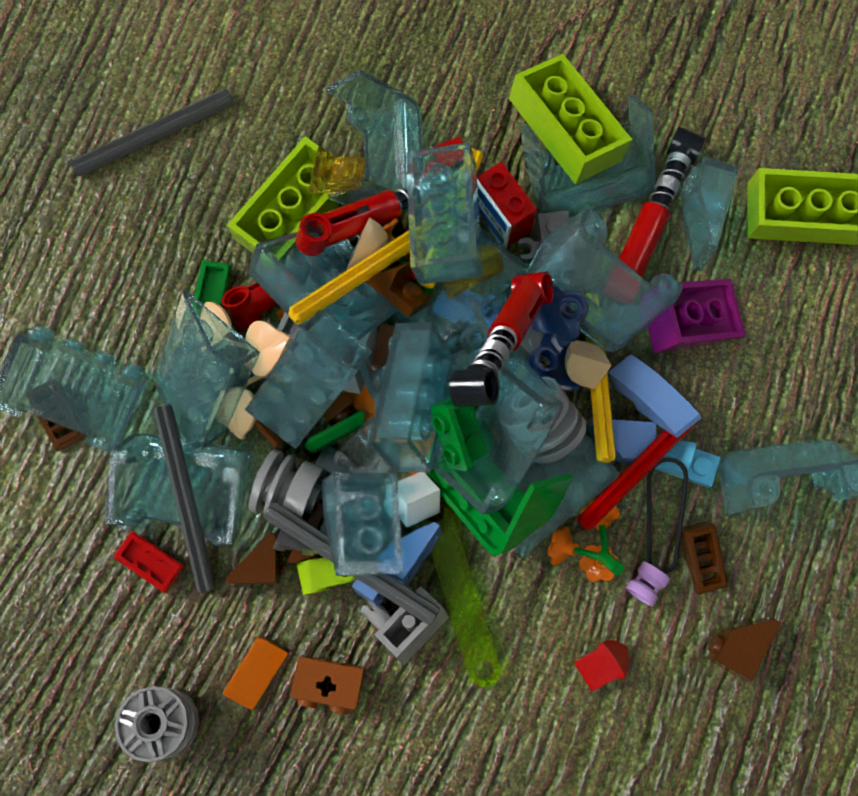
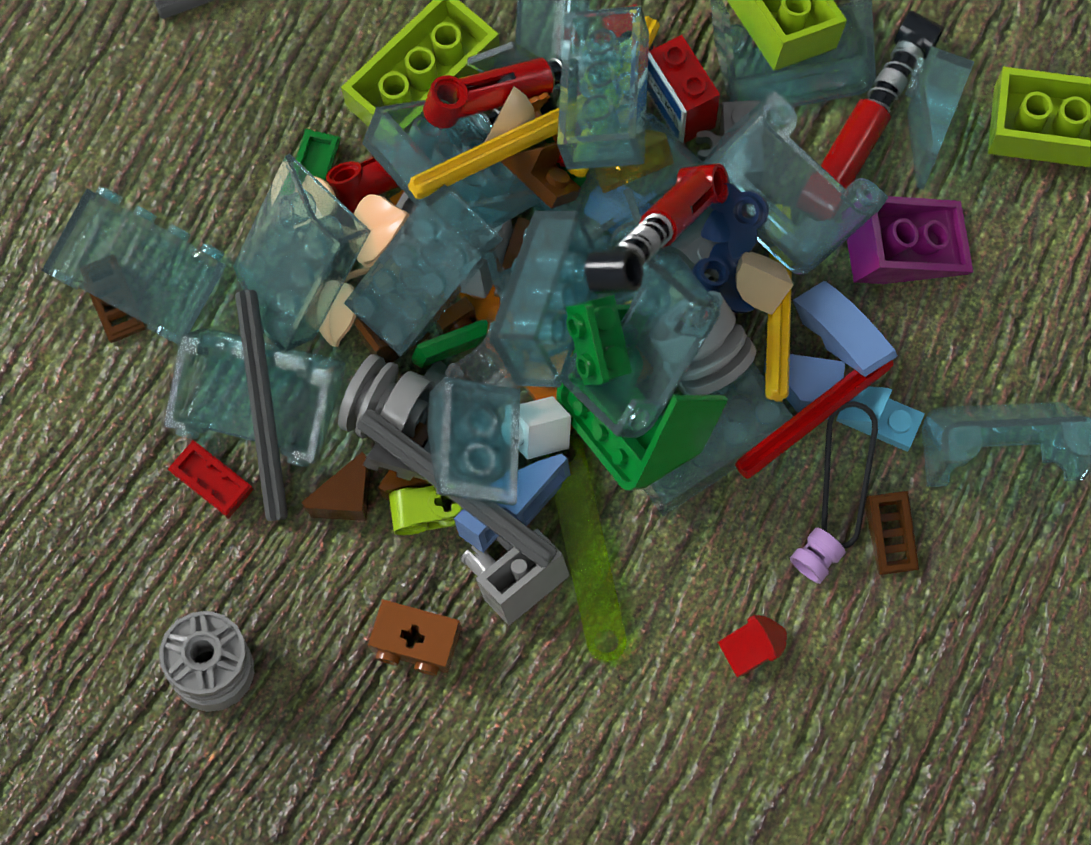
camera: 10 degrees right, 5 degrees down
orange slope [222,636,289,711] -> none
clear yellow slope [309,147,367,194] -> none
orange plant [548,499,624,582] -> none
reddish brown slope [707,619,781,681] -> none

